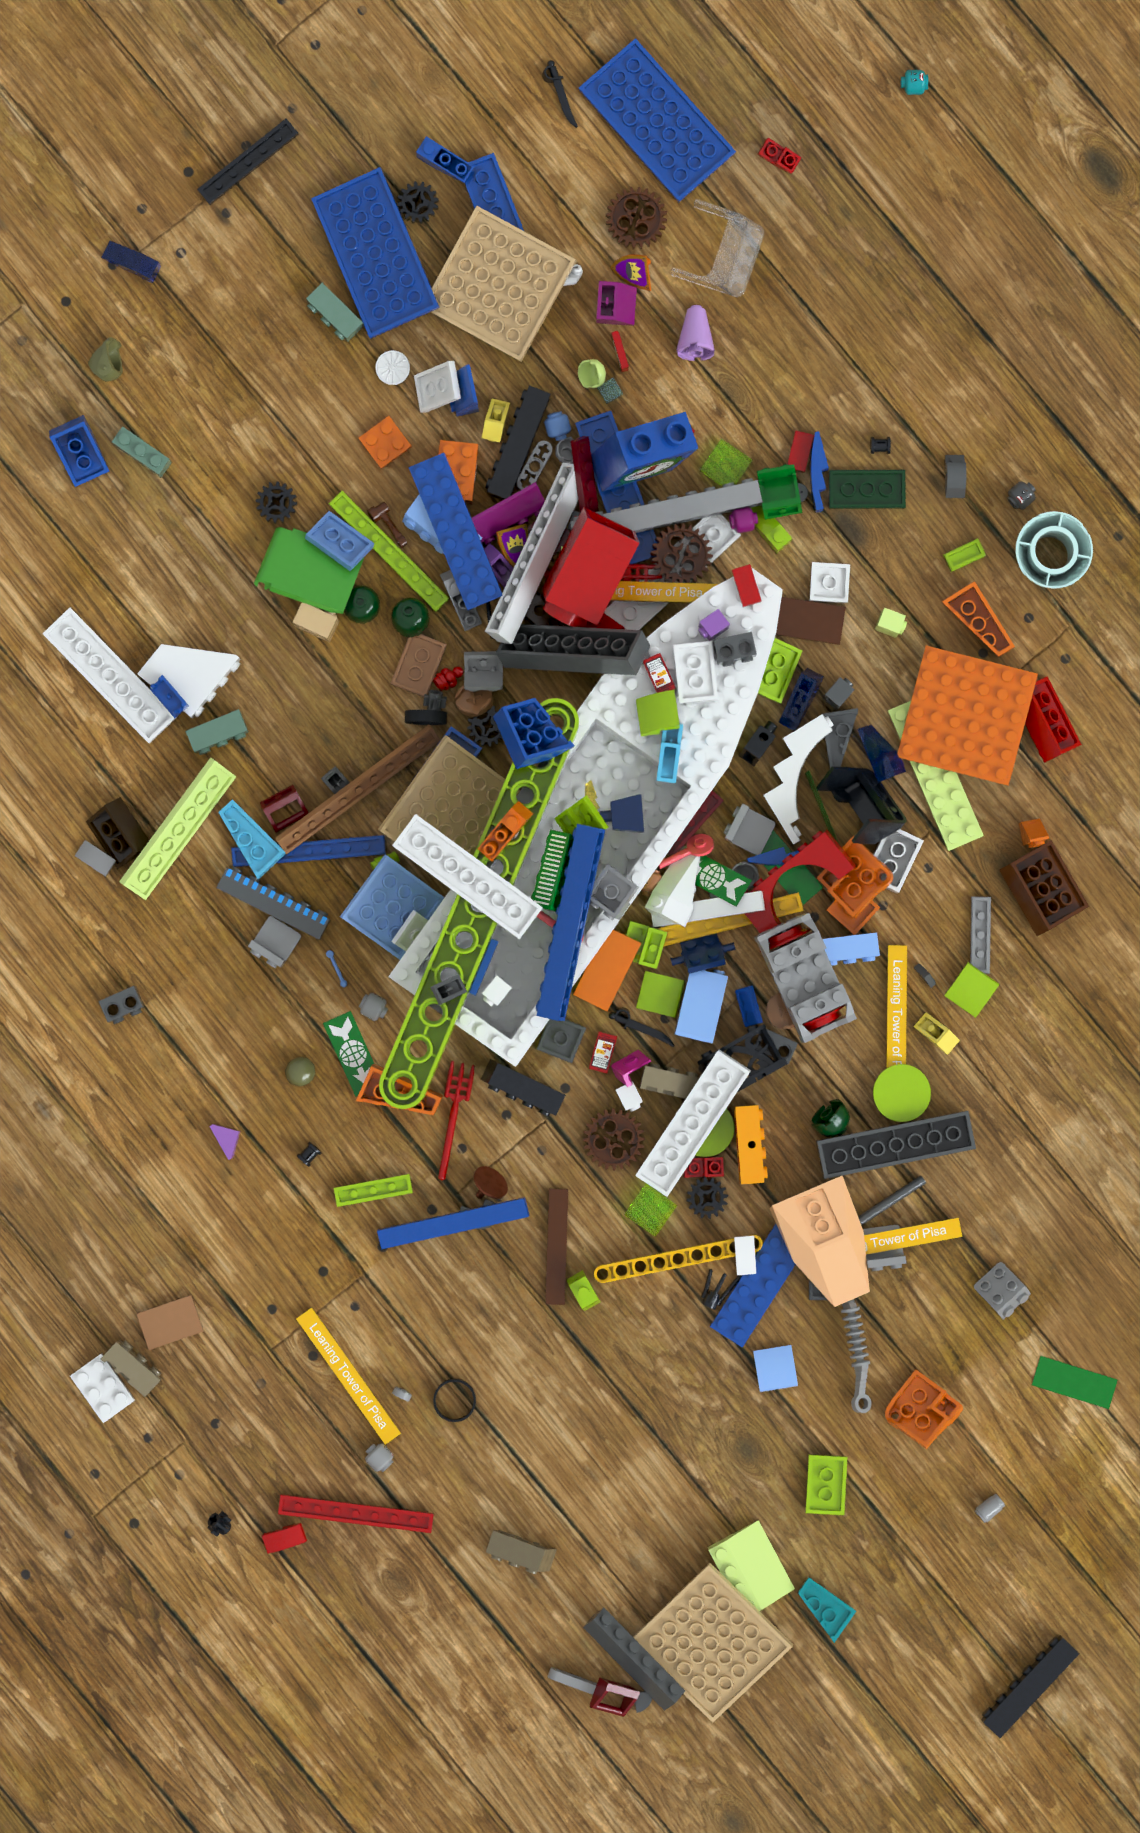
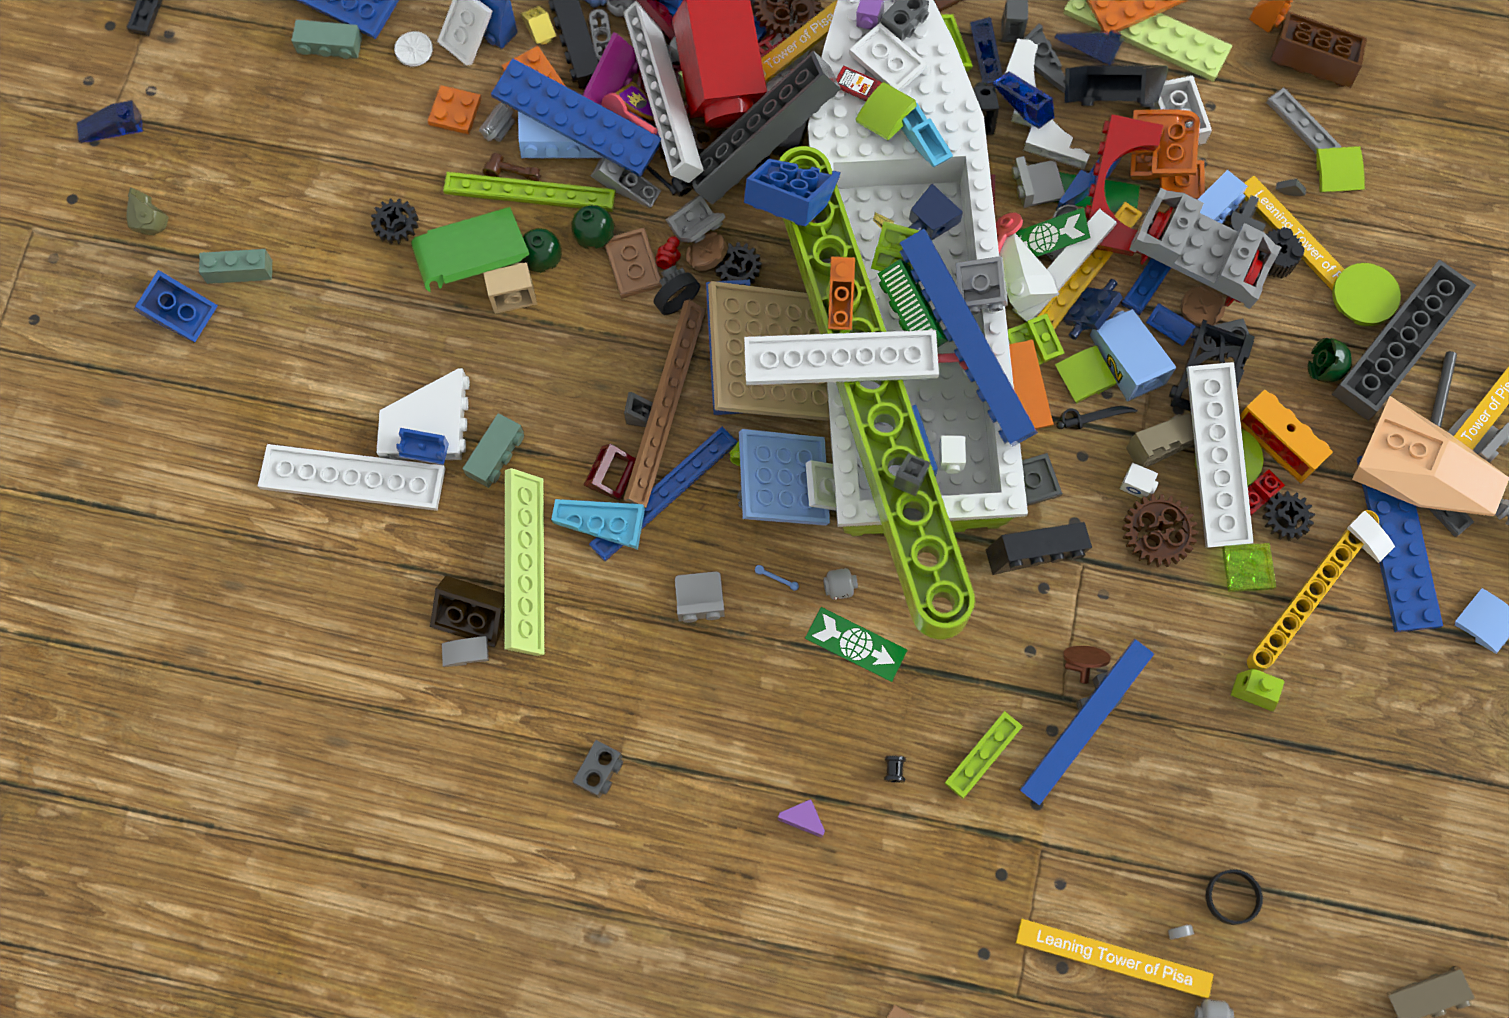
camera: 35 degrees left, 15 degrees down
dark grey brick [216,866,331,940] -> none
olive hair [285,1057,316,1087] -> none
medium blue plate [305,511,374,571] -> none
orange wedge [356,1064,443,1115] -> none
red piece [438,1061,475,1181] -> none
reddish brown tile [546,1188,568,1305] -> none
tile [589,1032,617,1073] -> none
dark pink piece [611,1050,651,1087] -> none
black plant [701,1269,742,1310] -> none
green sticker [805,770,839,843] -> none
light yellow slope [914,1012,960,1055] -> none
none -> light grey piece [479,103,515,142]
none -> coral piece [602,93,658,135]
none -> clear blue slope [993,71,1055,129]
none -> blue tile [1121,258,1171,316]
none -> dark grey brick [1230,195,1266,232]
none -> black brick [1258,227,1305,279]

